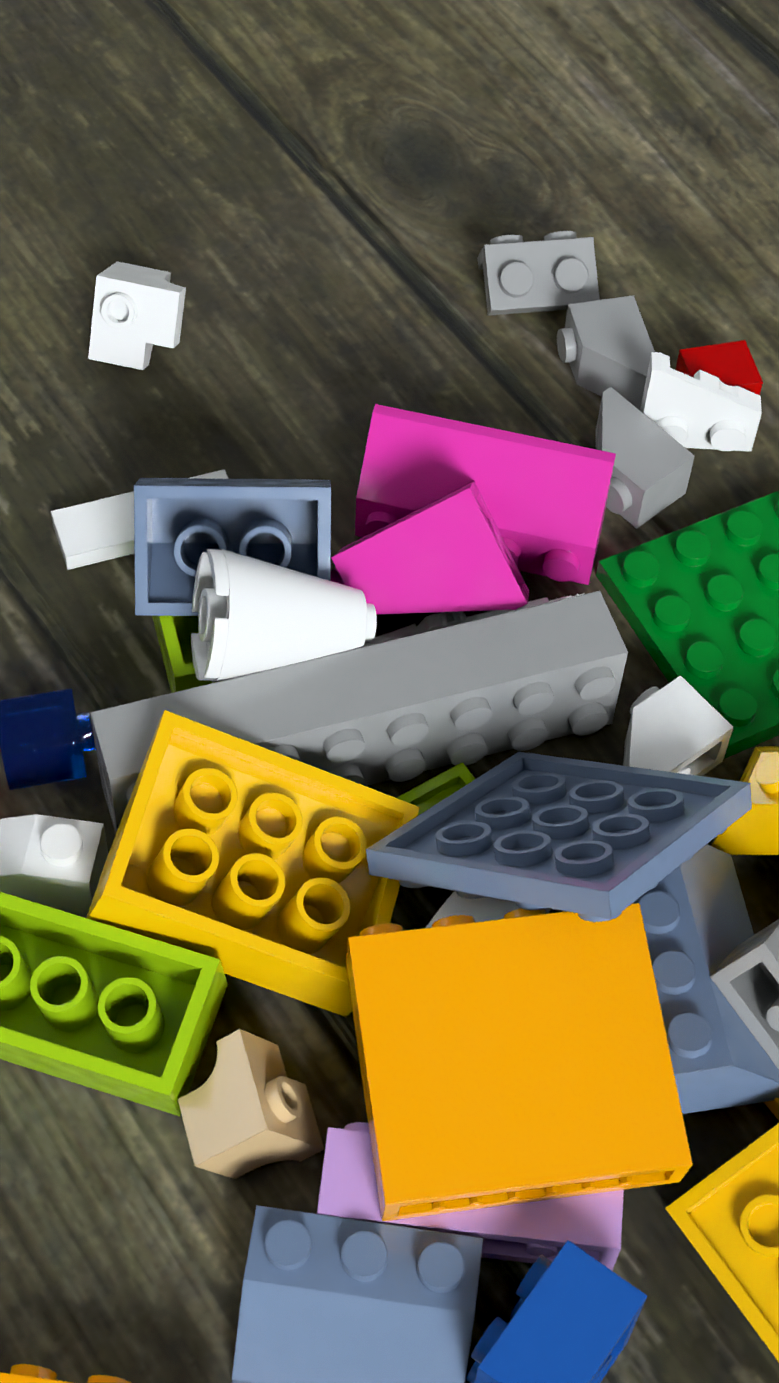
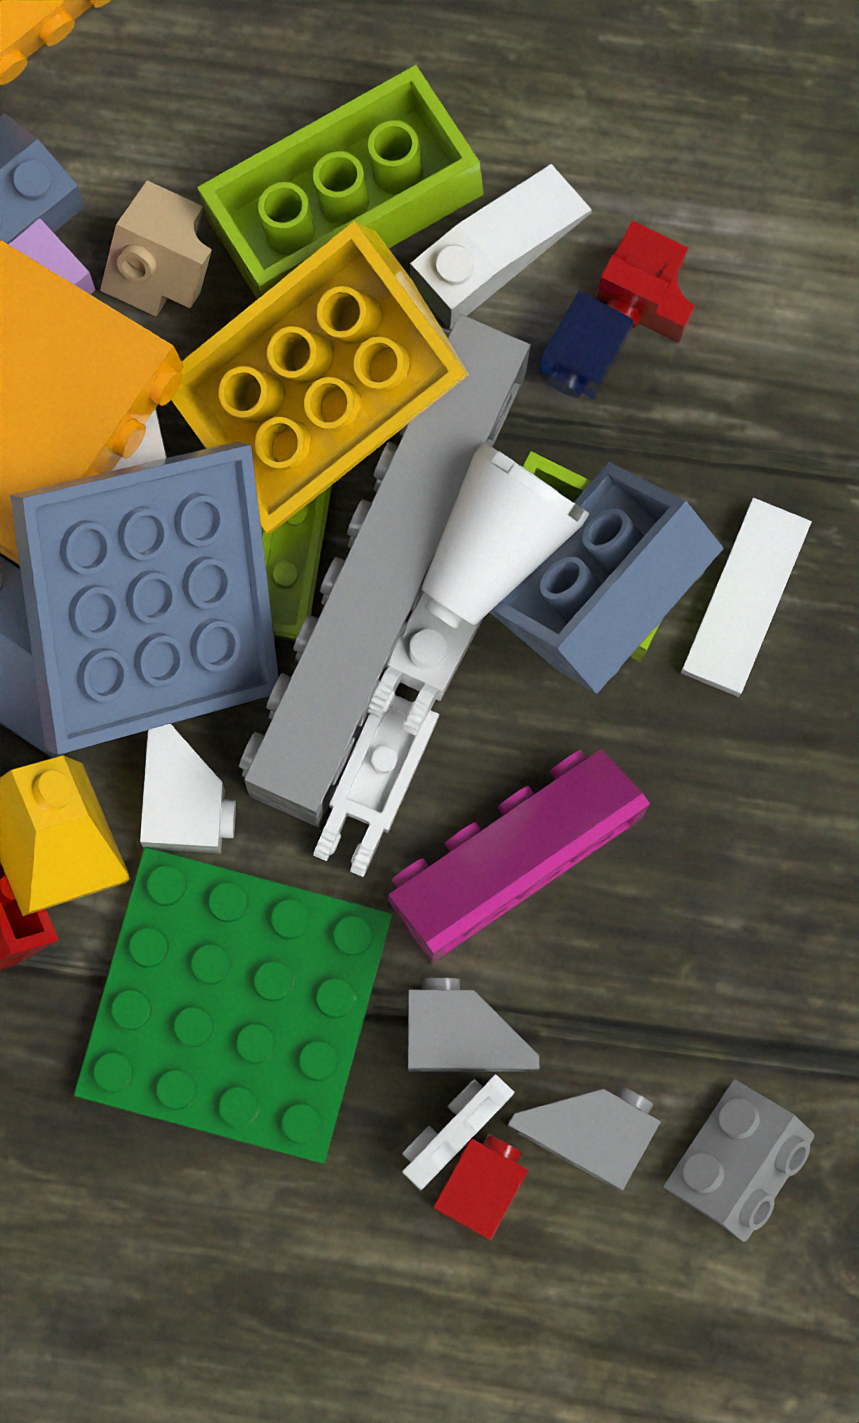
camera: 130 degrees right, 25 degrees up
dark pink slope [330,481,529,614] -> none

